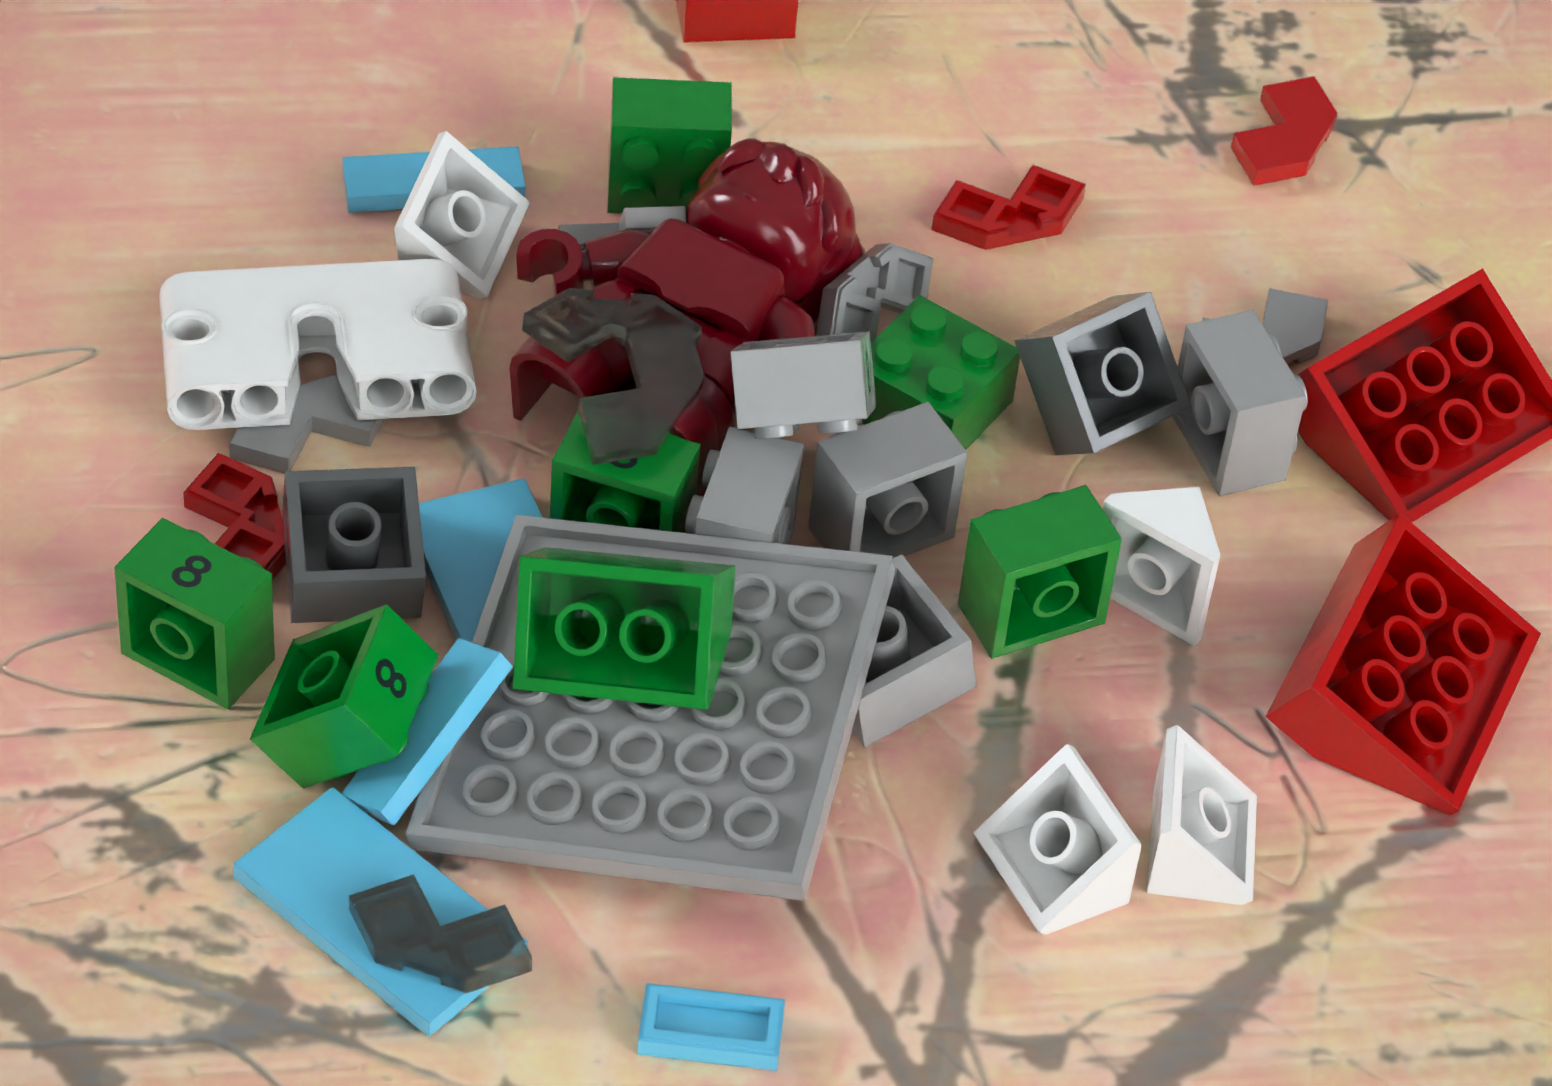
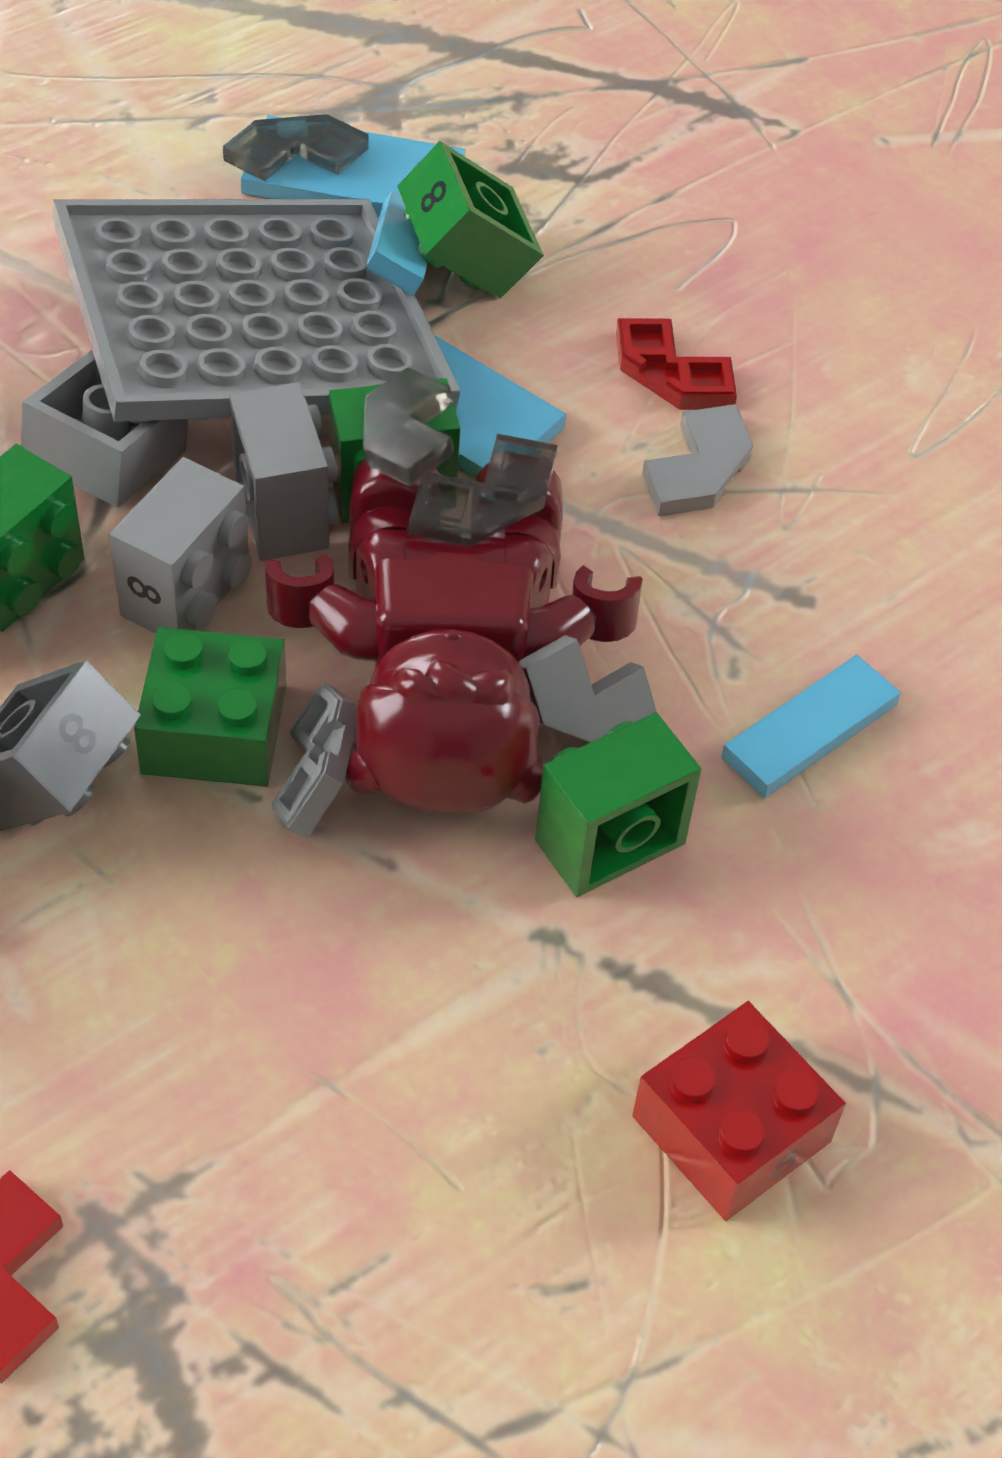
camera: 150 degrees right, 5 degrees up
green brick [114,517,275,710] -> none
white connector [159,259,477,430] -> none
dark grey brick [282,467,426,623] -> none
white slope [394,131,530,299] -> none
green slope [513,547,735,710] -> none
medium azure tile [637,983,785,1071] -> none
light grey brick [730,331,876,439] -> none
red tile [931,164,1086,250] -> none

